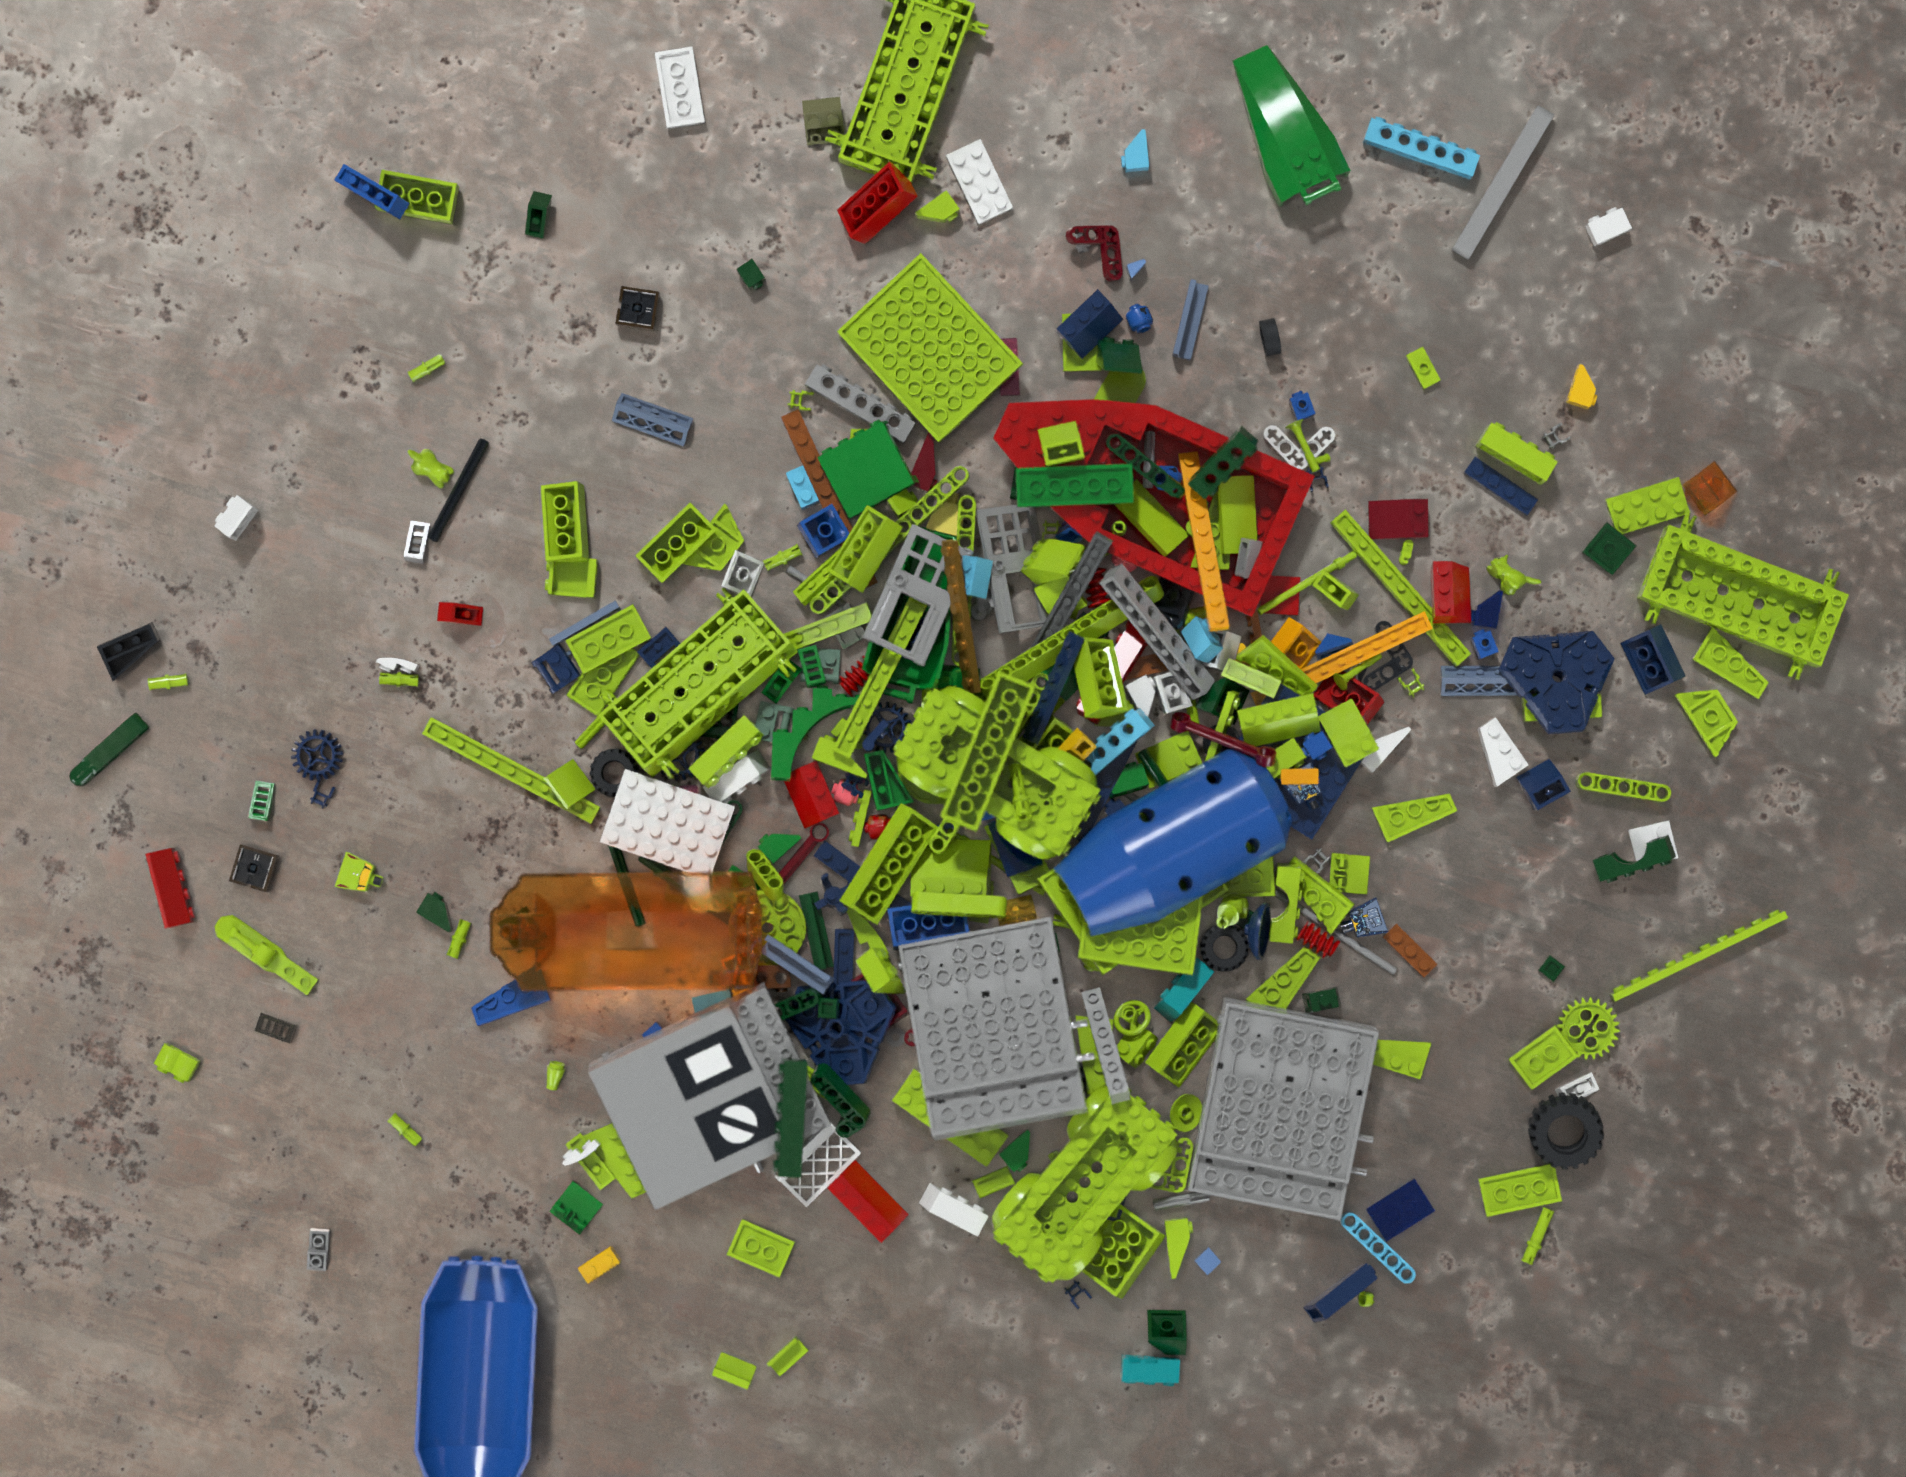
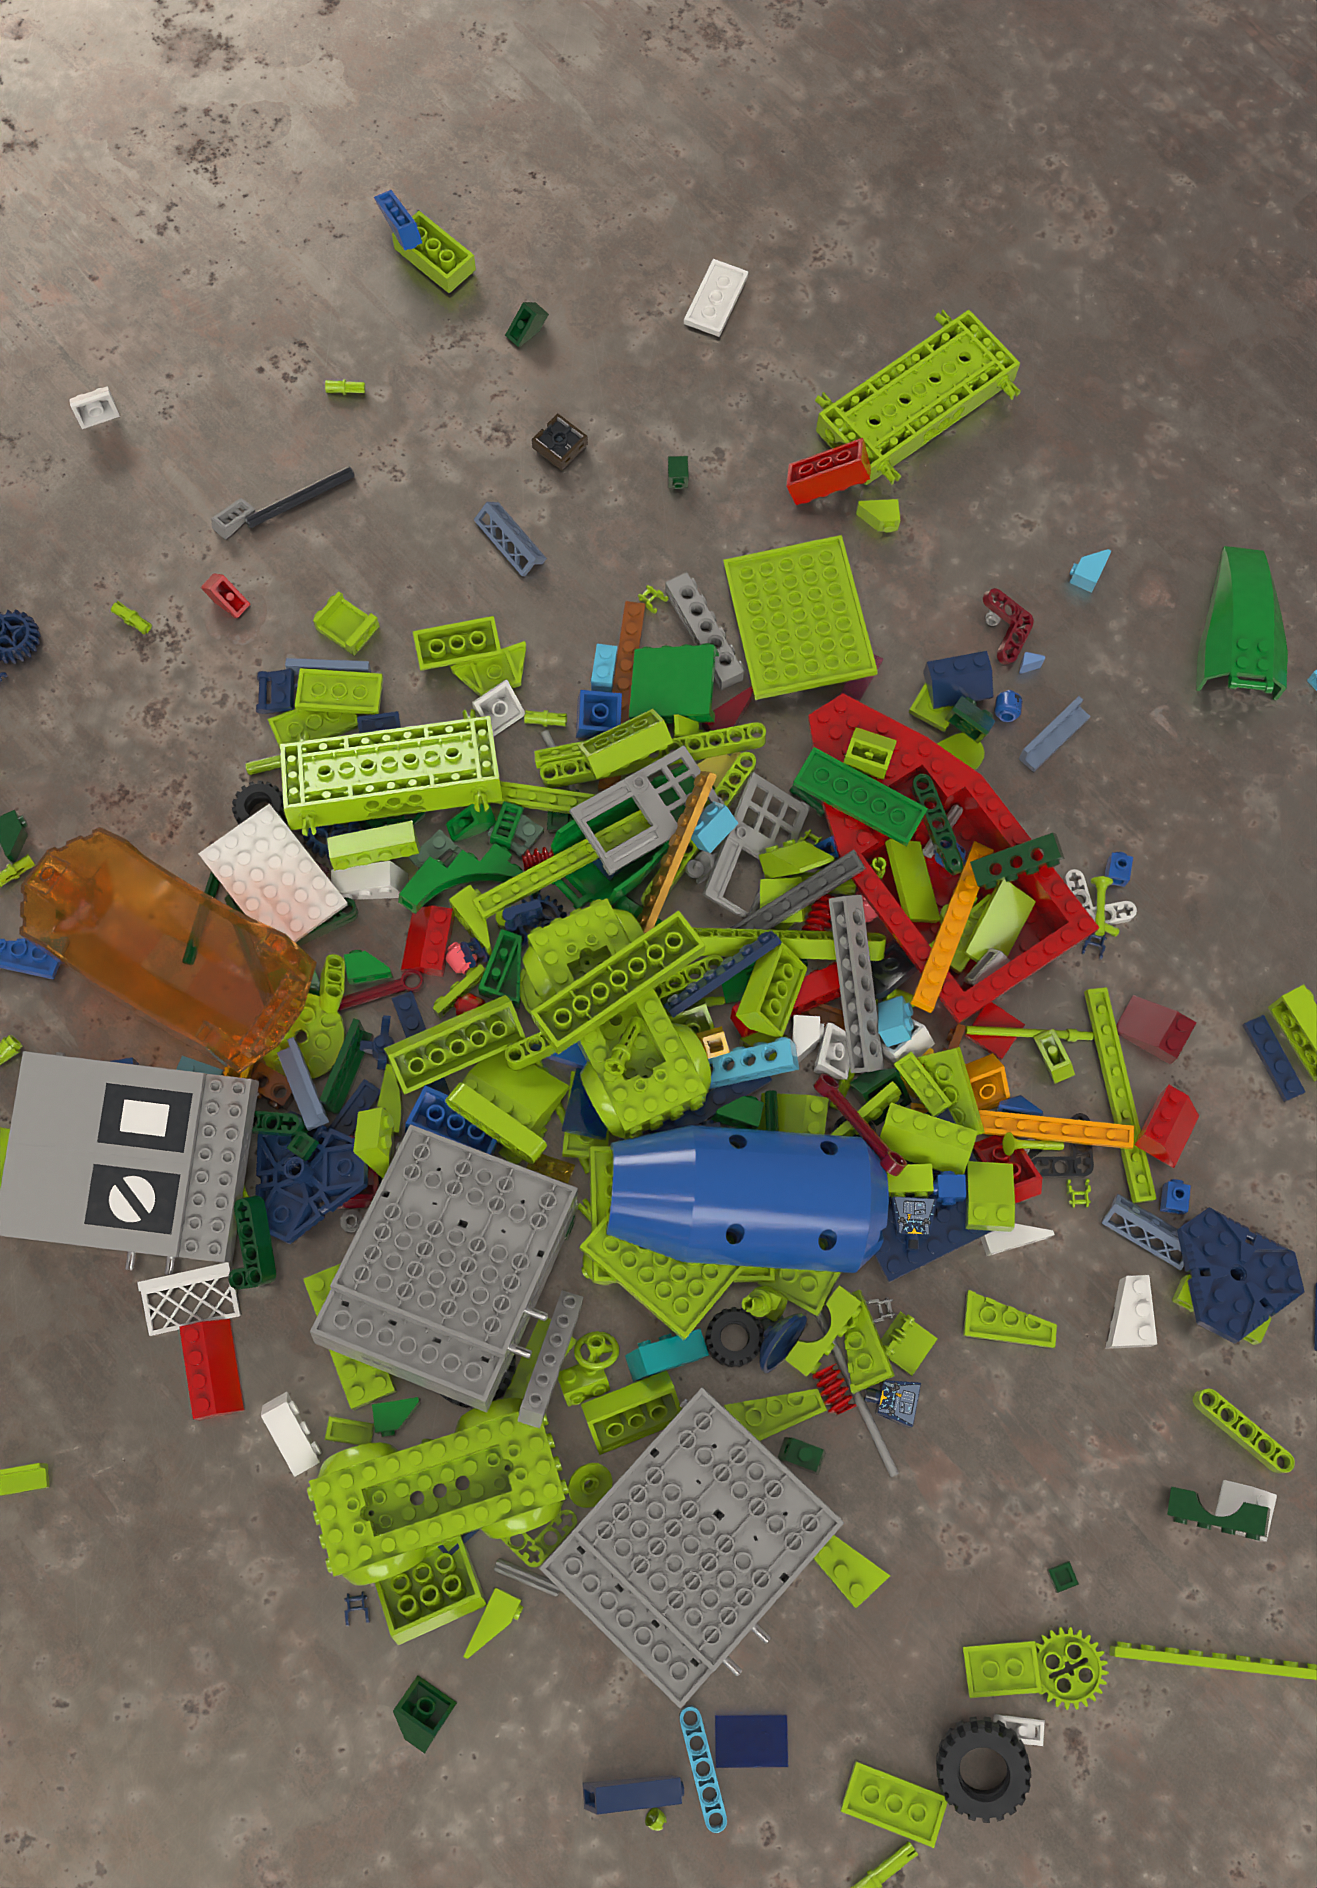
camera: 30 degrees right, 15 degrees down
white slope [376,658,419,674] -> none
lime animal [407,449,454,488] -> none
lime plate [422,717,601,824] -> none
lime slope [541,481,589,562] -> none
lime slope [544,759,596,809] -> none
lime plate [726,1219,795,1278] -> none
dark green brick [772,1058,808,1178] -> none
olive slope [802,97,844,145] -> none
white plate [946,139,1013,225] -> none
teal wedge [1120,1354,1180,1386] -> none
medium blue slope [1194,1247,1221,1275] -> none
black tyre [1259,318,1282,356] -> none
light orange sticker [1281,768,1319,785] -> none
dark orange plate [1383,924,1437,978] -> none
lime piece [1399,539,1413,565] -> none
lime plate [1406,347,1441,390] -> none
clear blue slope [1471,590,1503,630] -> none
lime animal [1486,555,1541,595] -> none
dark blue slope [1516,759,1571,811] -> none

